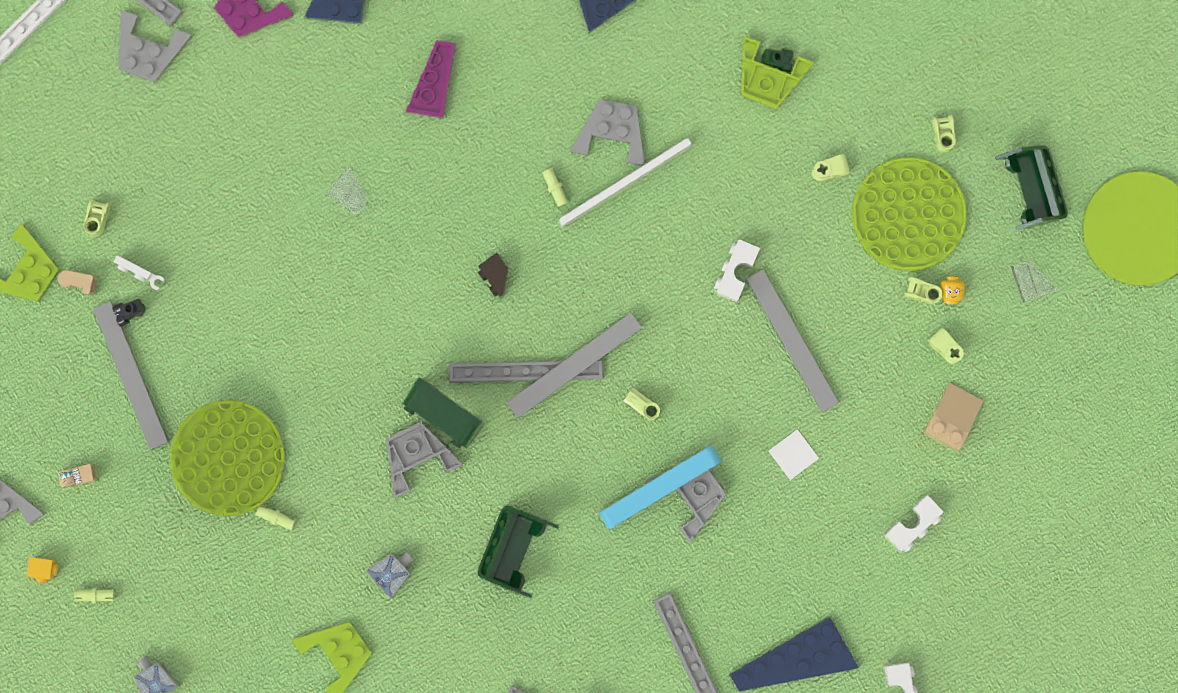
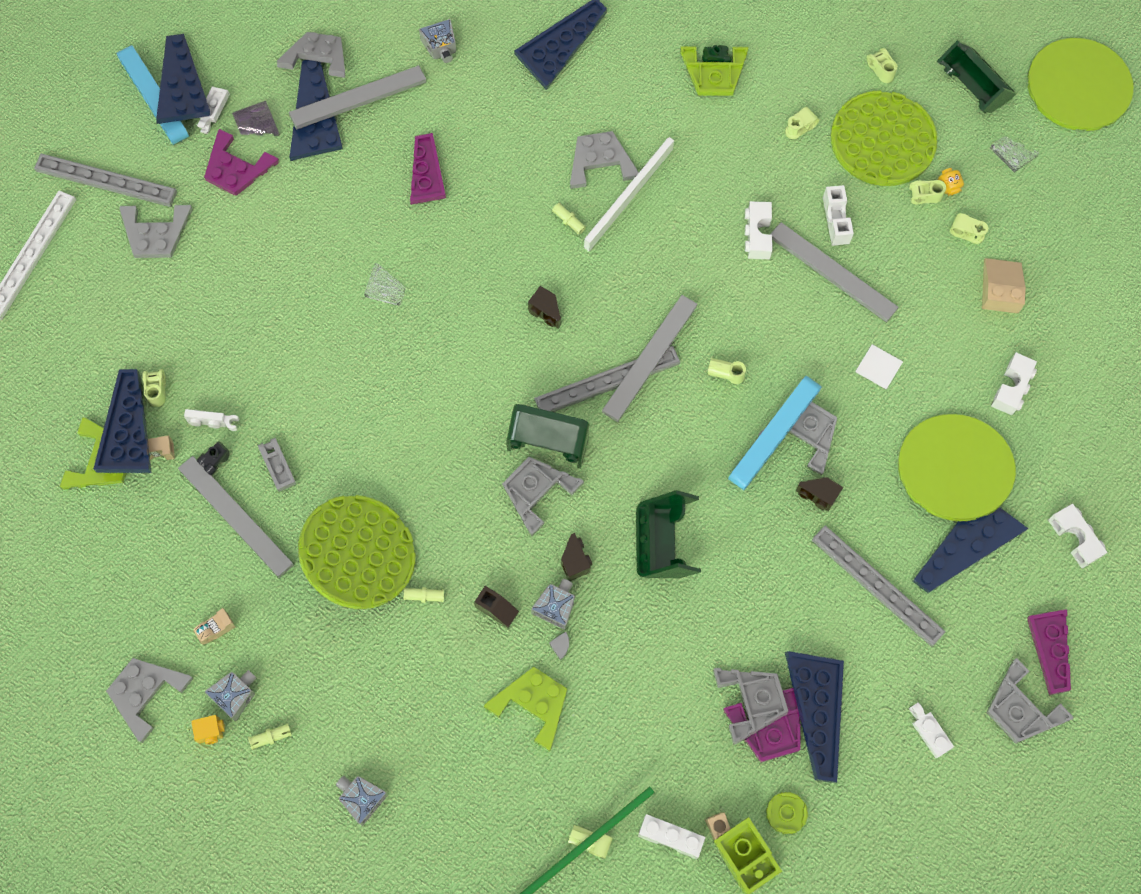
camera: 25 degrees left, 15 degrees down
none -> dark blue wing [93,369,152,473]
none -> torso [205,670,257,722]
none -> light grey plate [258,438,296,492]
none -> dark brown slope [474,586,519,628]
none -> light grey tile [549,632,569,660]
none -> dark brown slope [561,533,592,581]
none -> dark brown slope [796,477,844,511]
none -> white arch [823,185,854,246]
none -> lime tile [898,414,1016,521]

